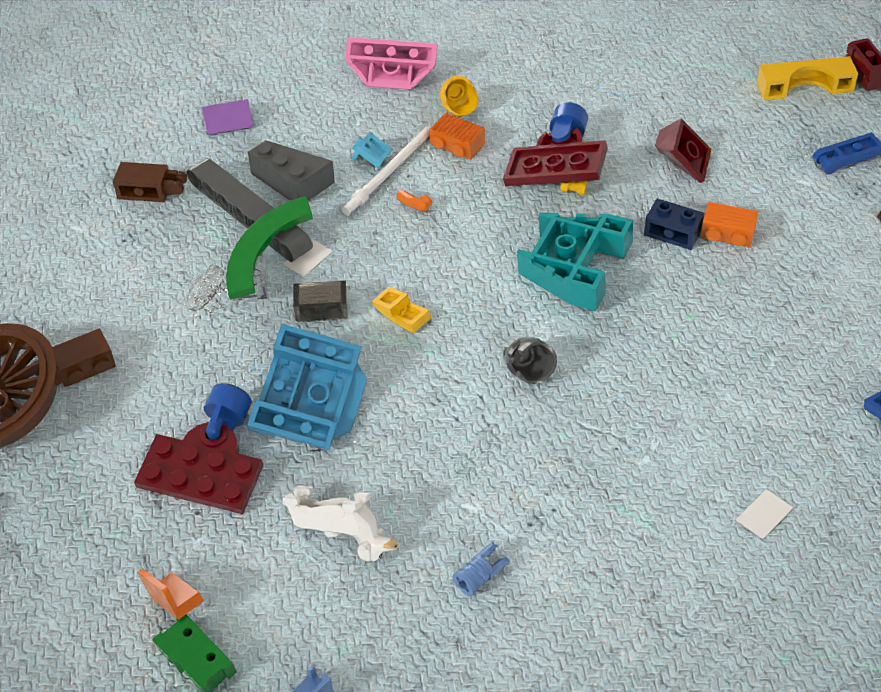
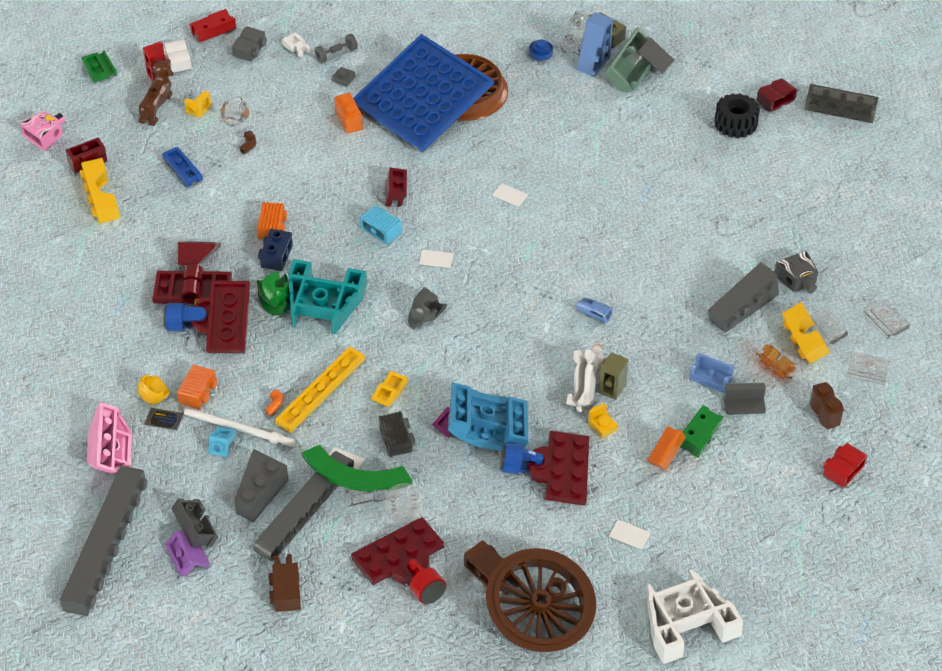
camera: 105 degrees left, 0 degrees up
none -> dark grey brick [60,465,148,616]
none -> sticker [144,408,184,430]
none -> dark red plate [152,264,232,304]
none -> dark grey piece [171,499,218,547]
none -> green helmet [256,272,290,315]
none -> yellow plate [275,346,365,433]
none -> dark red plate [351,517,446,604]
none -> medium azure brick [360,205,402,245]
none -> dark red hinge [385,167,407,207]
none -> white sticker [419,250,454,268]
none -> yellow bracket [588,403,618,438]
none -> olive brick [599,352,629,400]
none -> white sticker [609,520,651,550]

